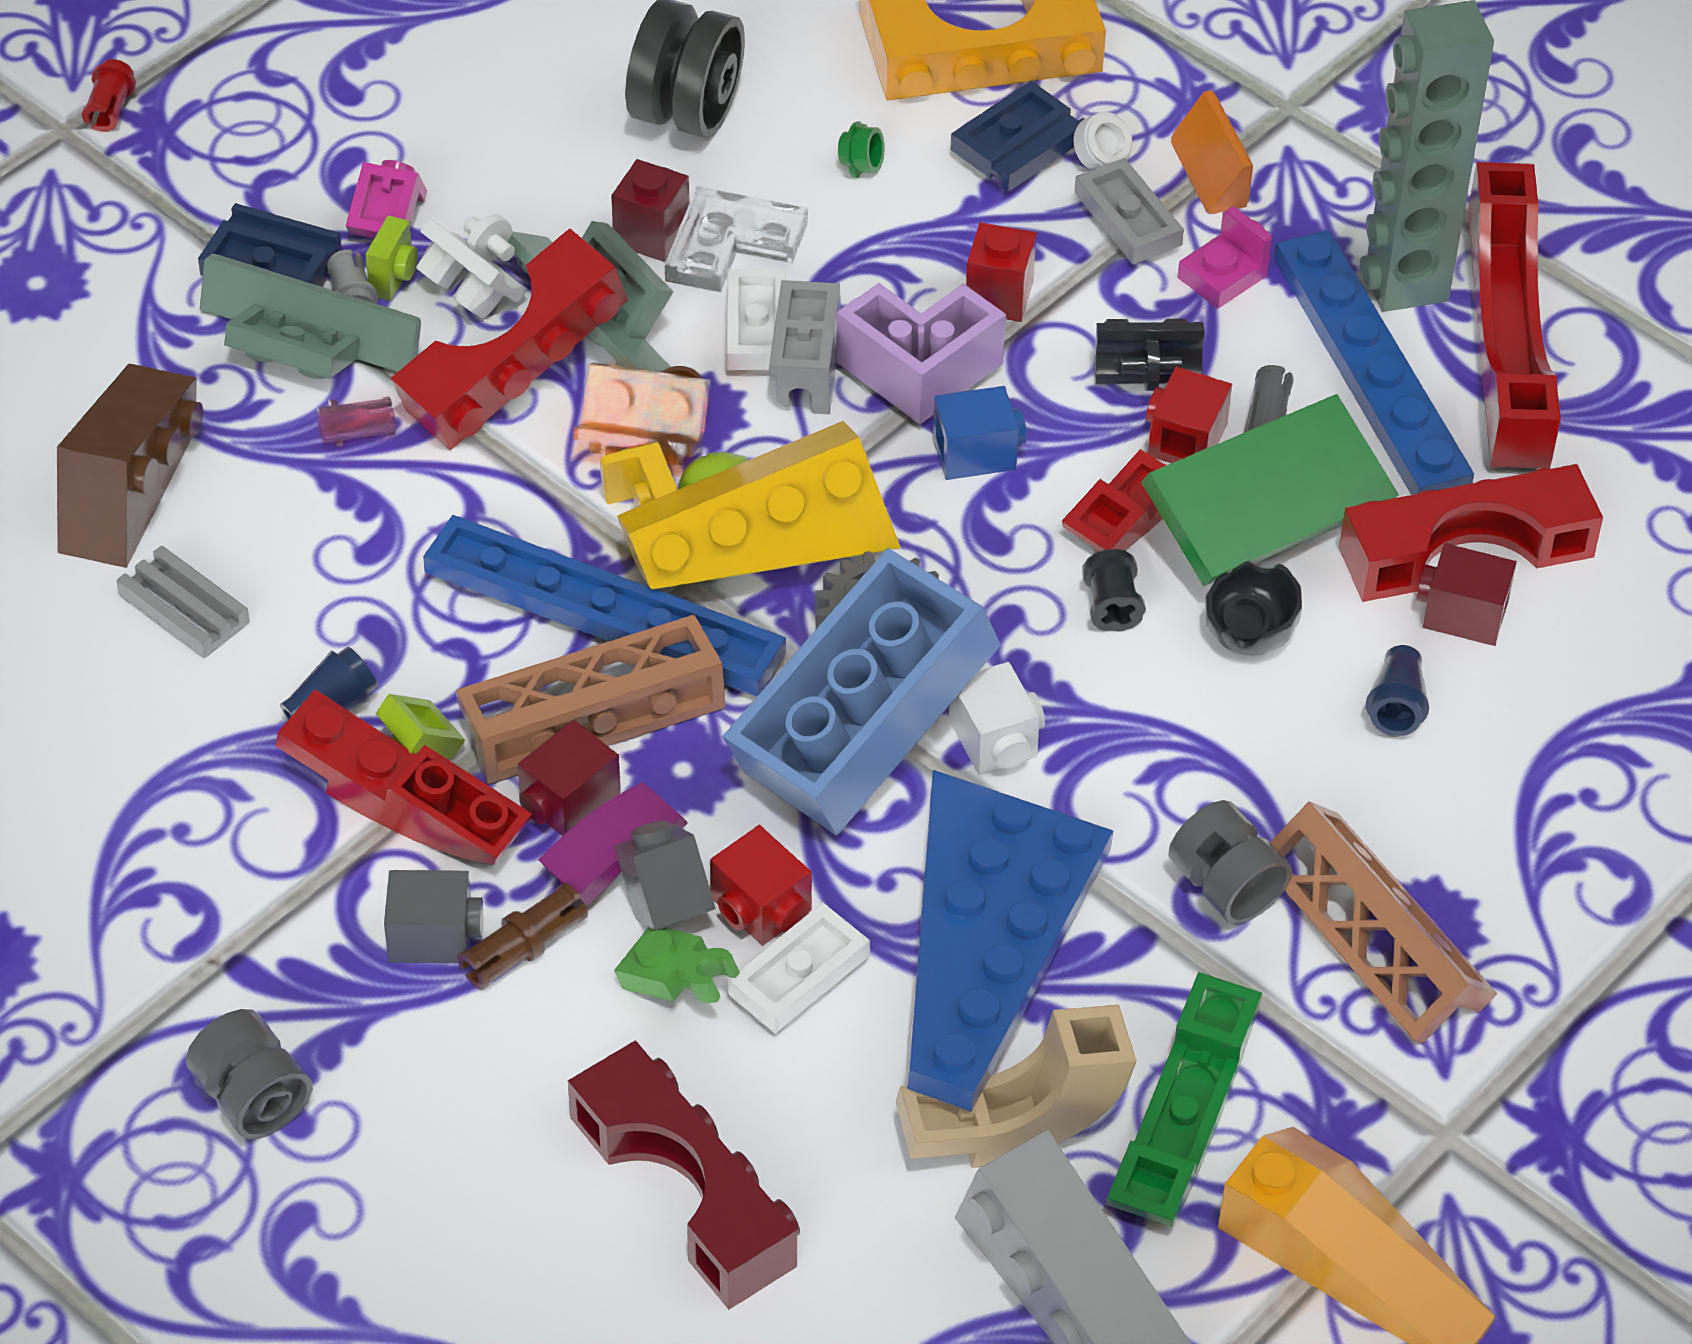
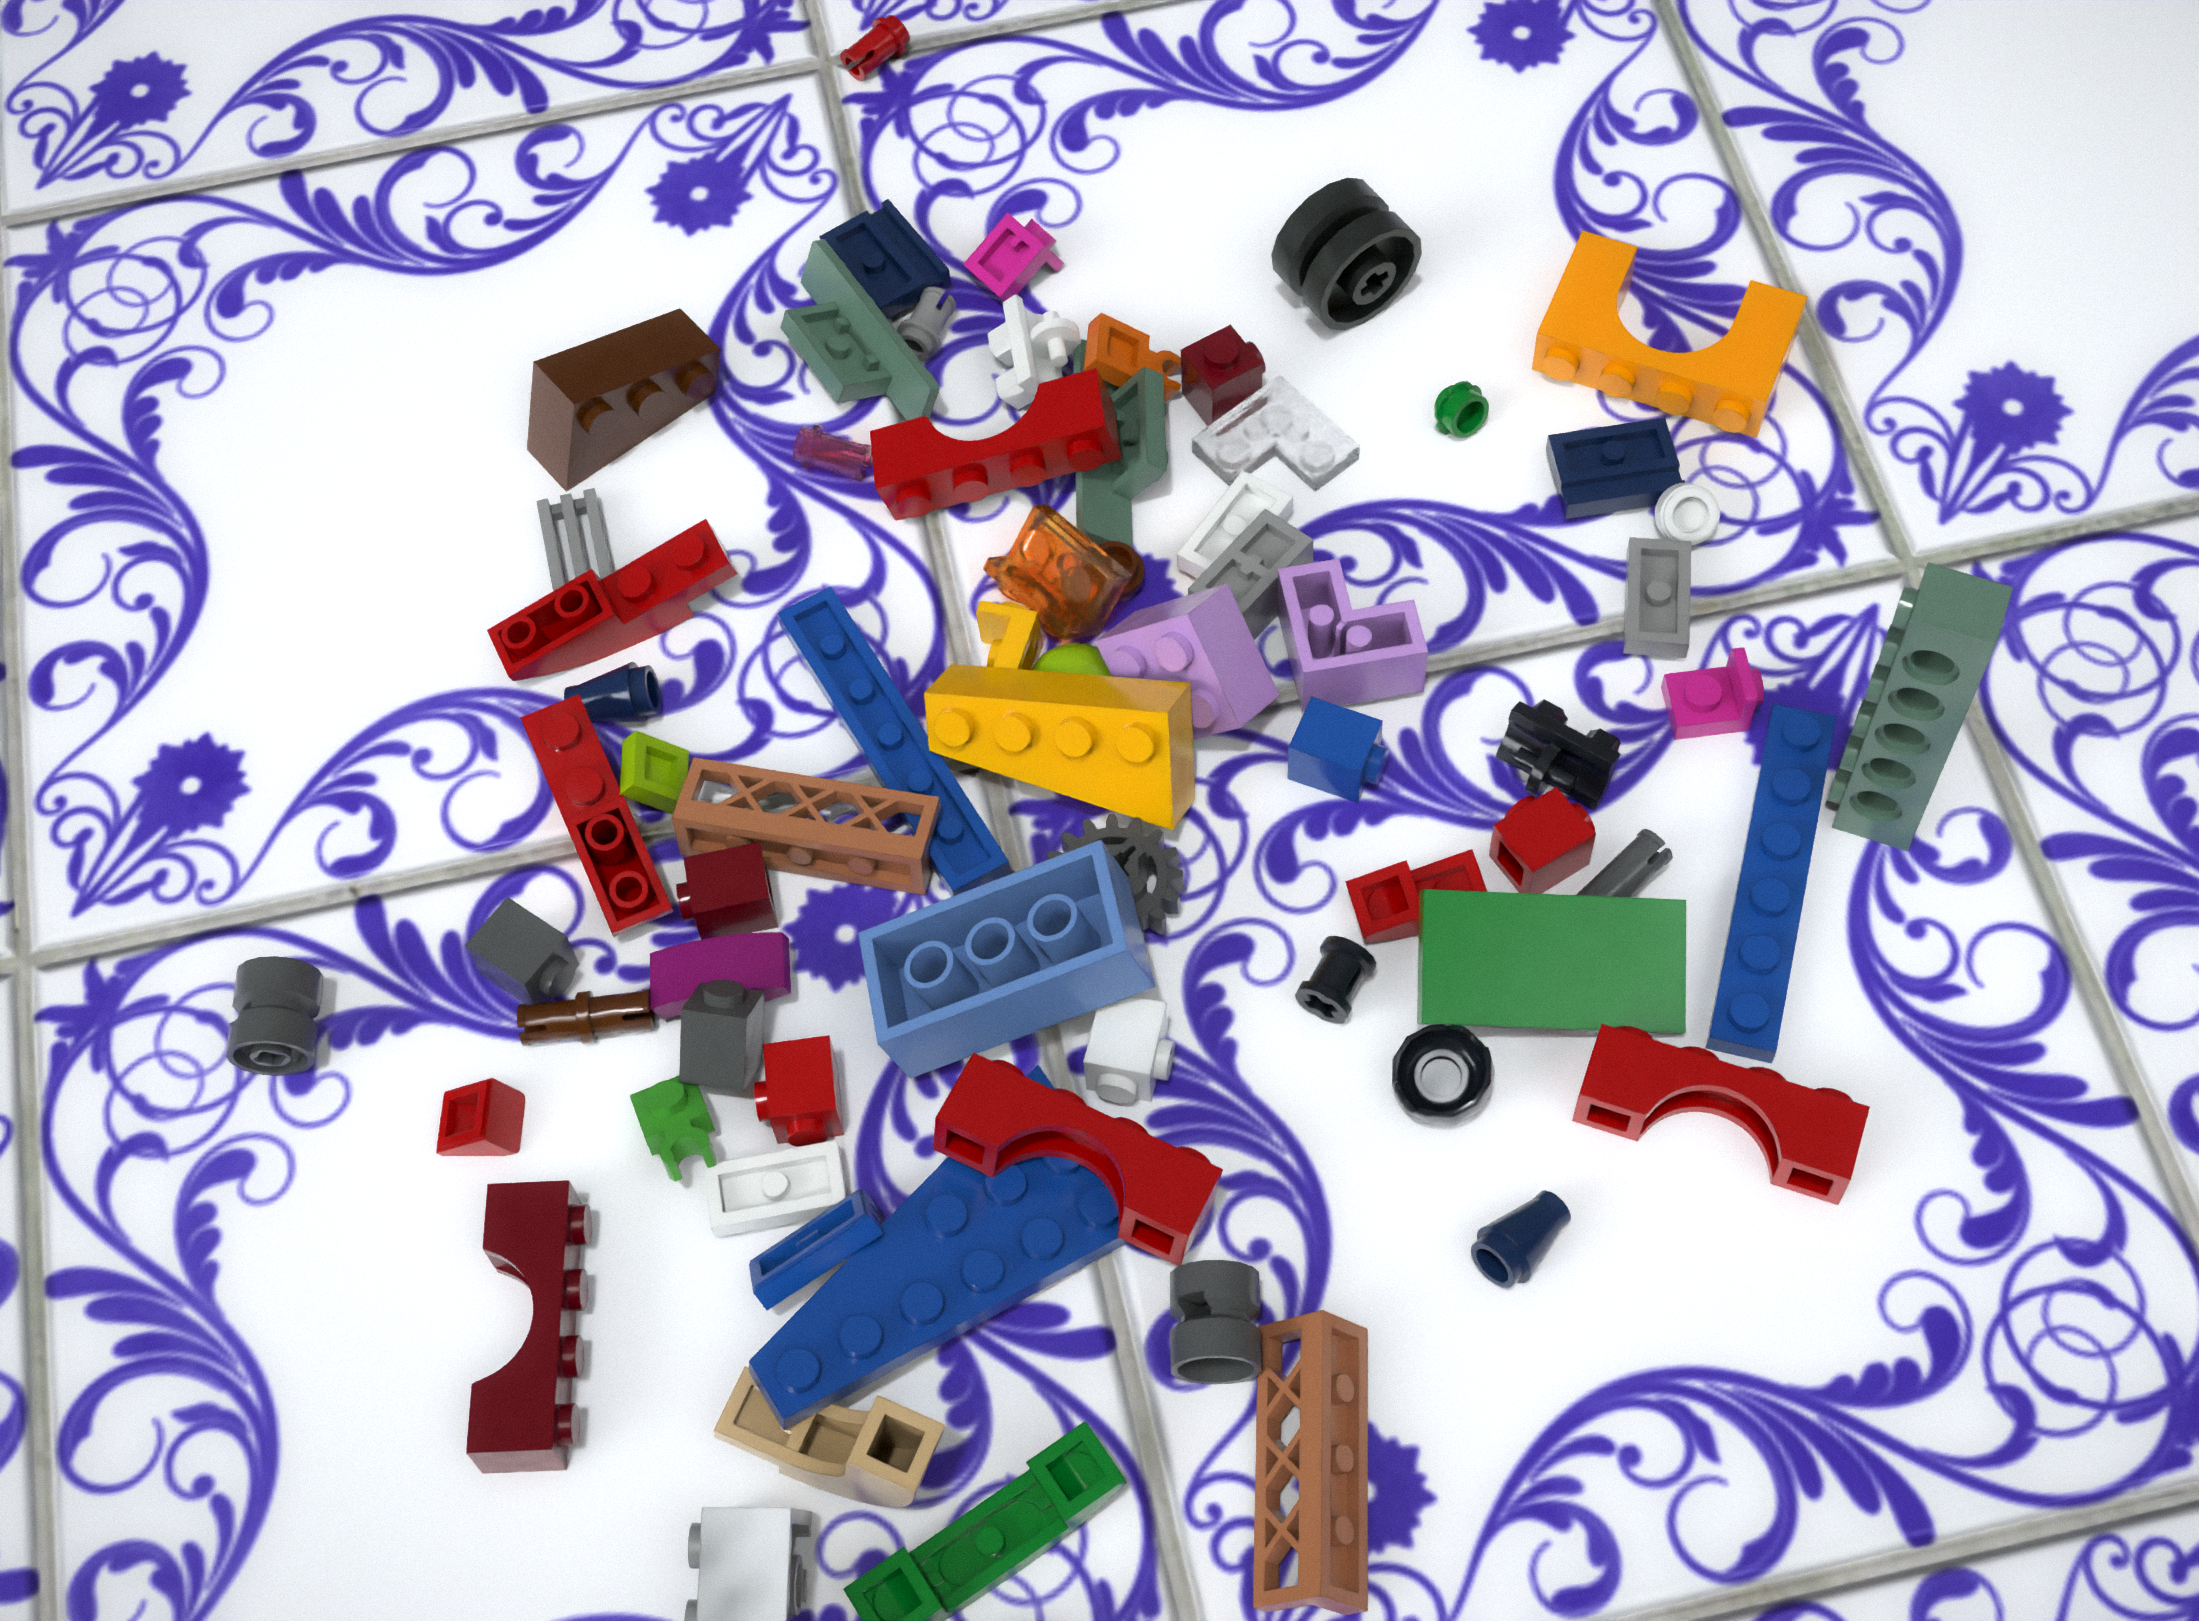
camera: 40 degrees right, 10 degrees up
lime plate [365,215,418,301] -> none
red brick [966,222,1037,322] -> none
orange slope [1171,90,1253,214] -> none
dark red brick [1416,543,1517,646] -> none
red arch [1468,162,1561,468] -> none
none -> red slope [436,1078,526,1156]
none -> red slope [487,518,738,681]
none -> blue tile [749,1189,884,1311]
none -> red arch [932,1052,1223,1266]
none -> orange plate [1083,312,1181,401]
none -> lavender brick [1095,583,1280,740]

